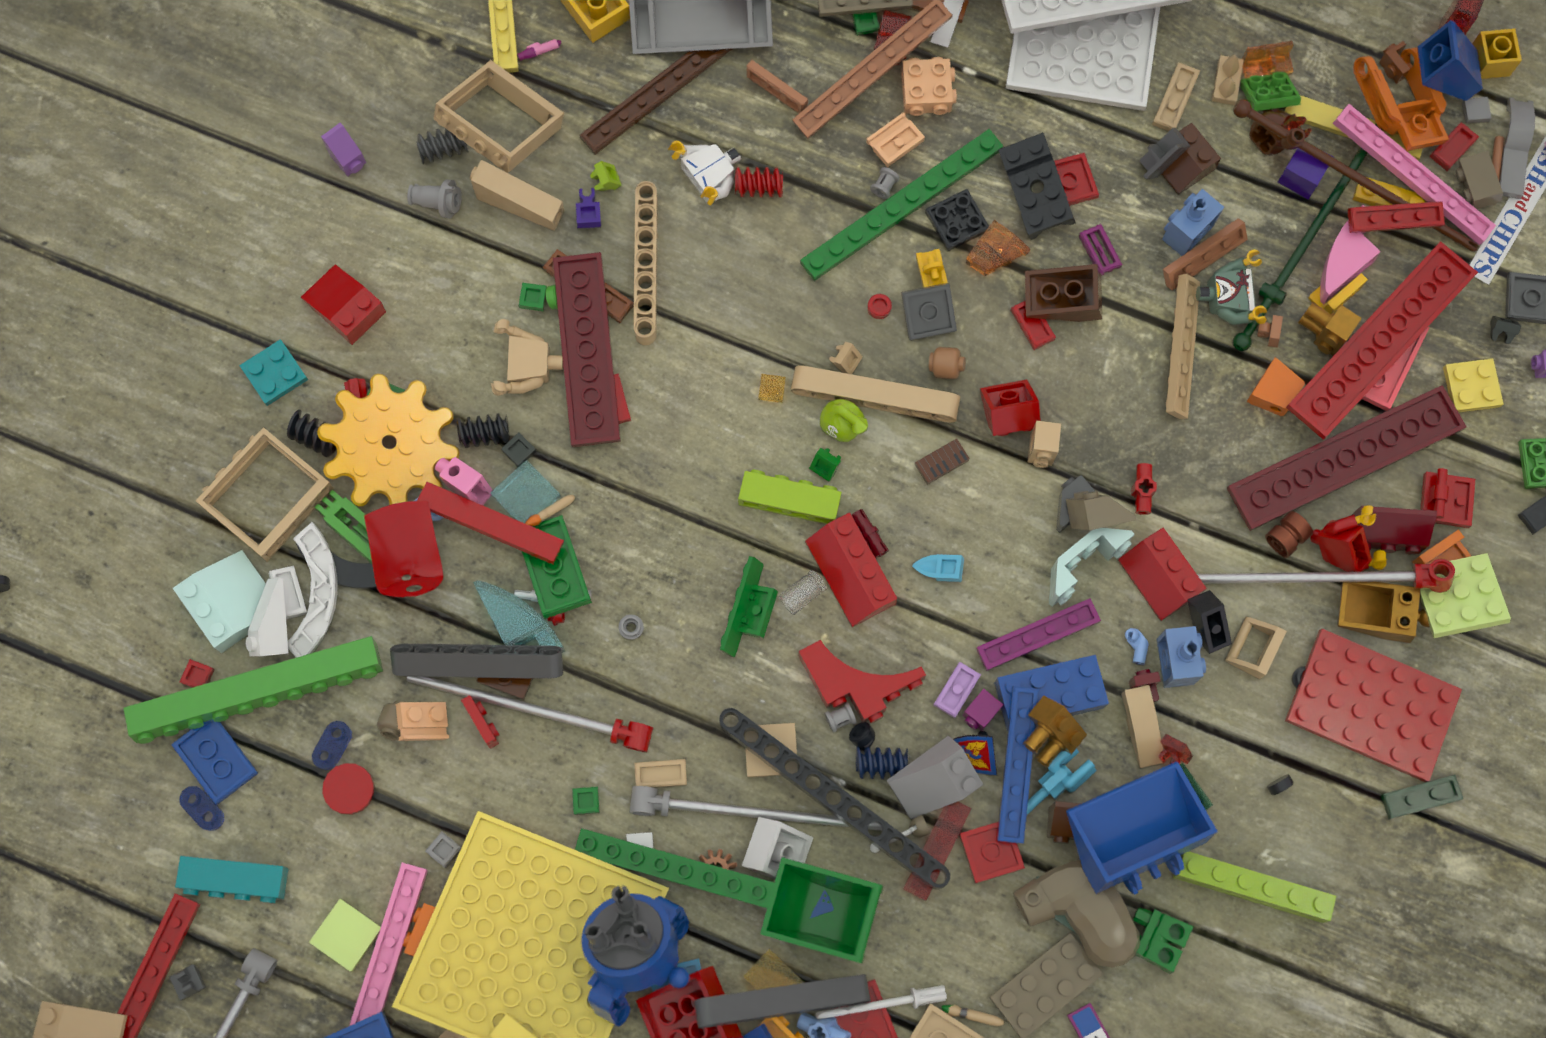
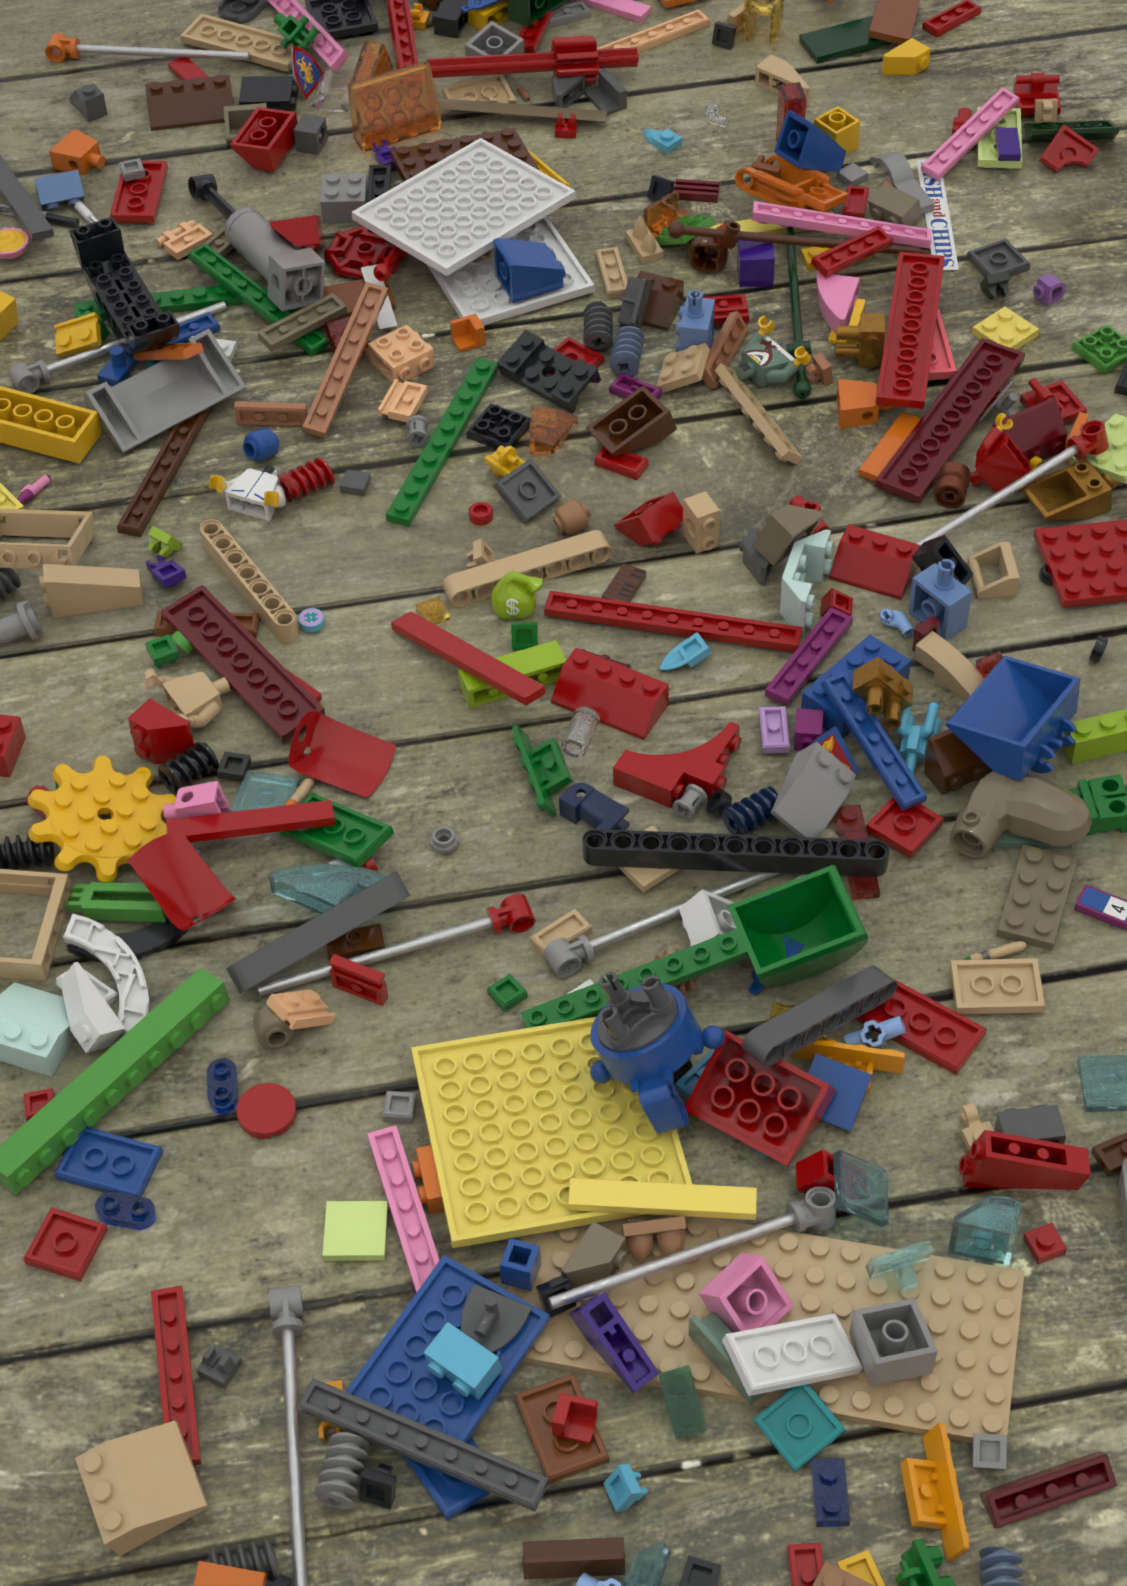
camera: 30 degrees left, 25 degrees down
teal brick [175,856,289,903] -> none
white piece [815,985,947,1019] -> none
none -> red tile [23,1207,108,1282]
none -> red slope [128,698,194,765]
none -> blue head [243,427,279,462]
none -> red piece [289,710,396,798]
none -> tile [298,608,325,633]
none -> dark grey tile [340,469,371,496]
none -> red tile [391,611,546,706]
none -> orange panel [450,313,486,352]
none -> blue slope [493,238,566,303]
none -> red plate [544,591,802,652]
none -> dark blue piece [559,783,630,830]
none -> dark grey piece [584,301,613,352]
none -> sand blue piece [610,326,644,377]
none -> black tile [647,175,675,204]
none -> tan plate [656,343,710,393]
none -> dark red tile [674,179,720,203]
none -> red plate [703,294,750,326]
none -> red slope [820,588,853,617]
none -> orange tile [858,411,921,482]
none -> light grey shield [977,379,1018,425]

